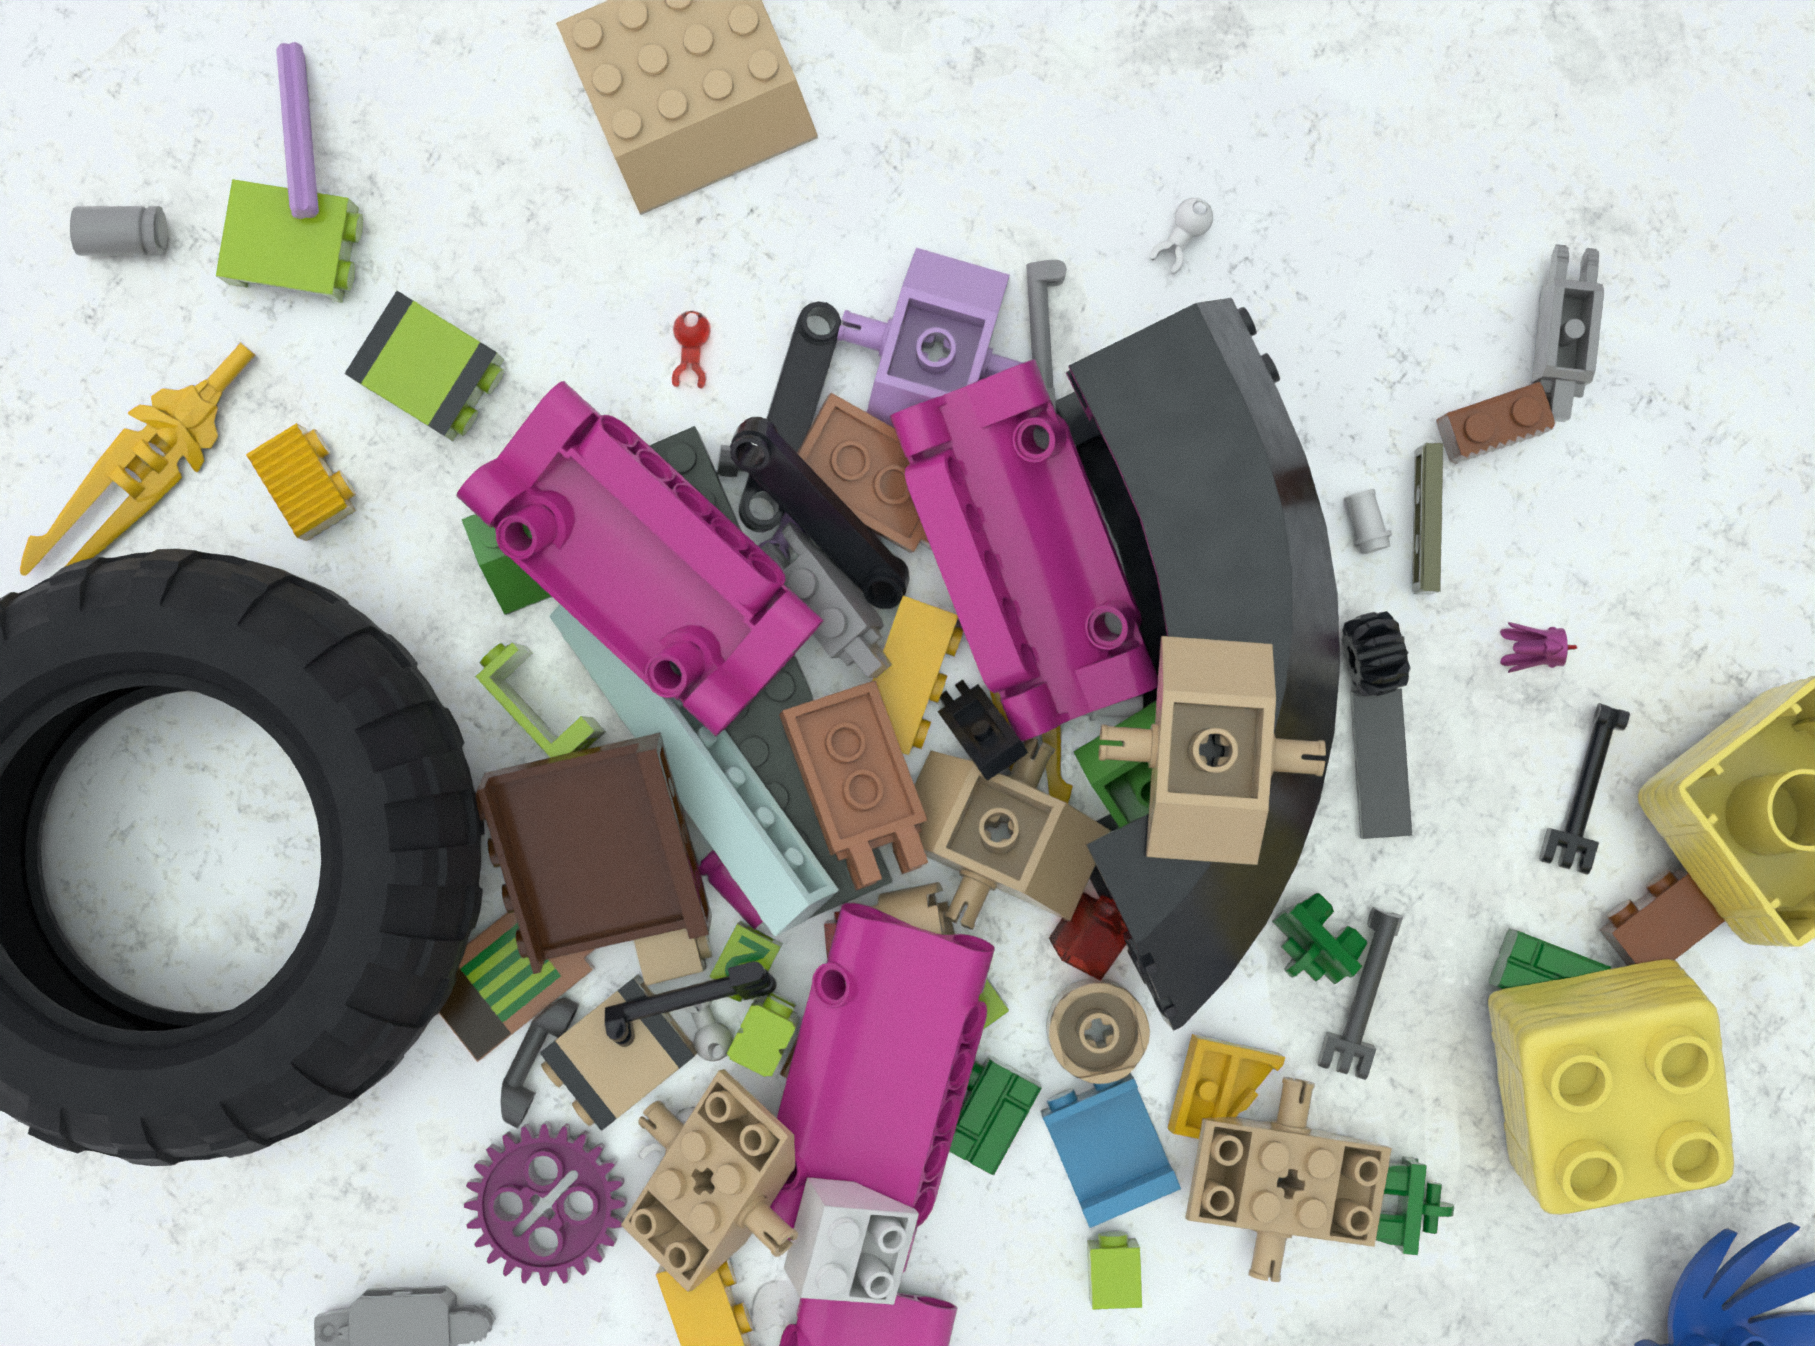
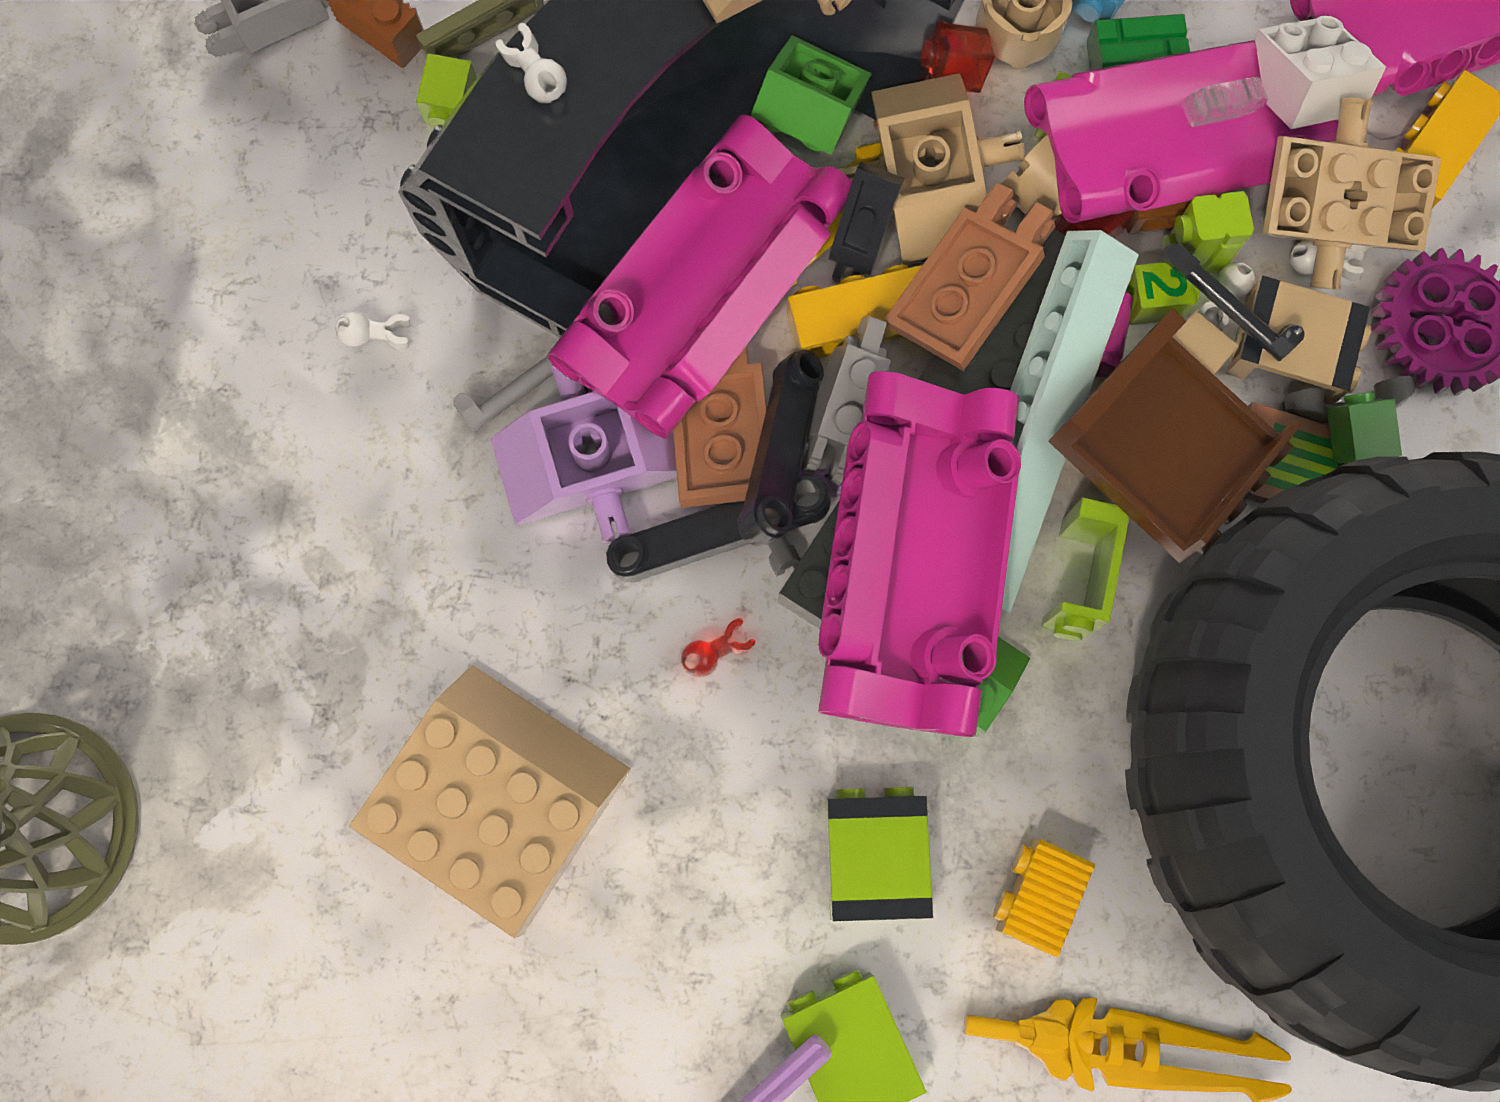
camera: 130 degrees left, 10 degrees down
none -> lime brick [416,54,477,128]
none -> white arm [496,23,567,103]
none -> clear beam [1181,77,1268,127]
none -> bright green brick [1327,392,1402,463]

